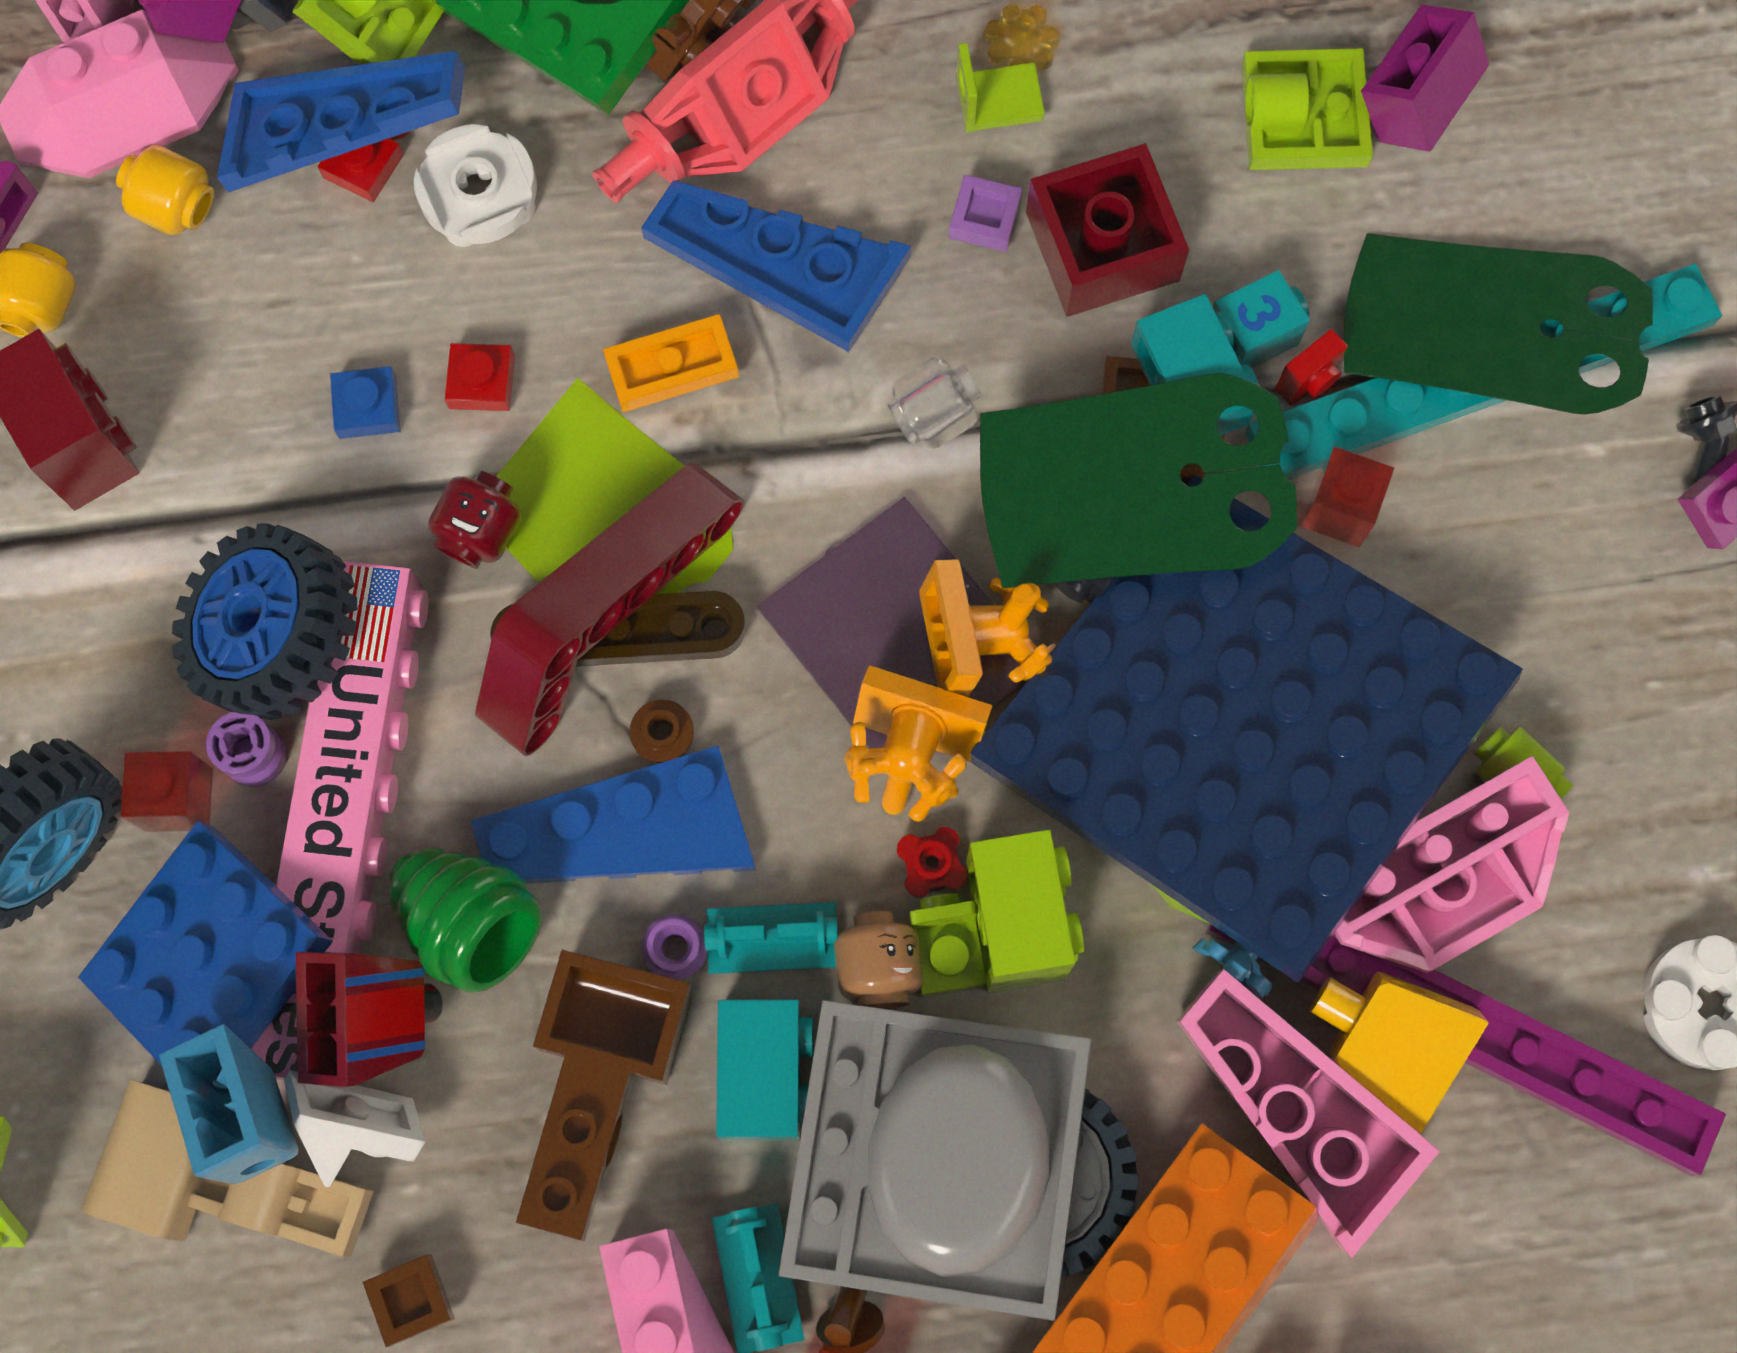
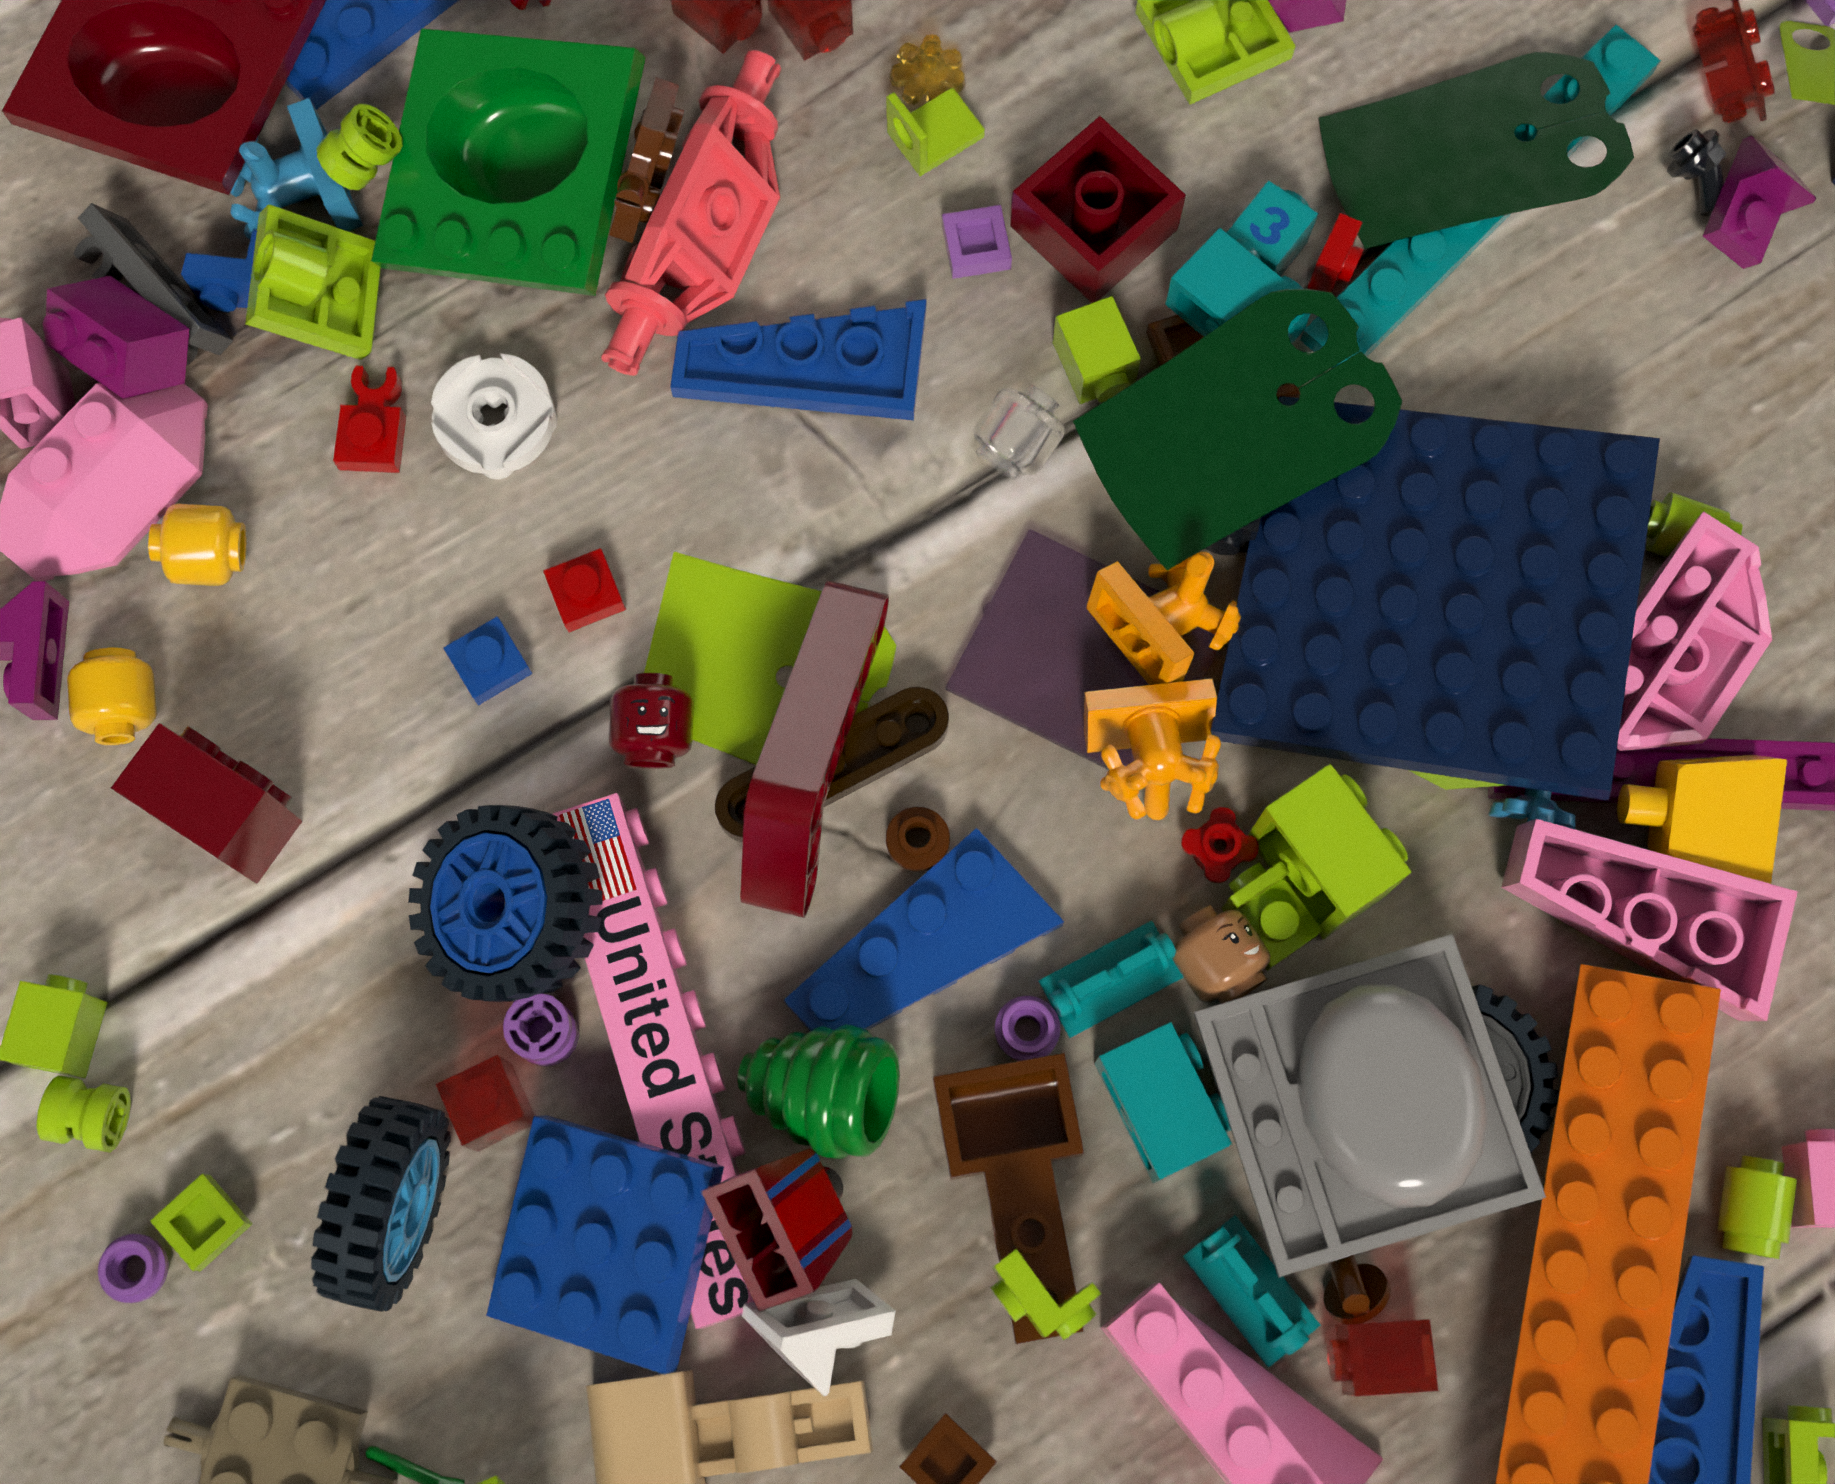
camera: 25 degrees left, 0 degrees up
dark azure torso [159,1024,298,1184] -> none
blue wing [217,51,465,193] -> none
light orange plate [602,314,739,413] -> none
clear red brick [1301,446,1394,548] -> none
none -> lime bracket [990,1249,1101,1340]
none -> lime brick [1052,296,1141,404]

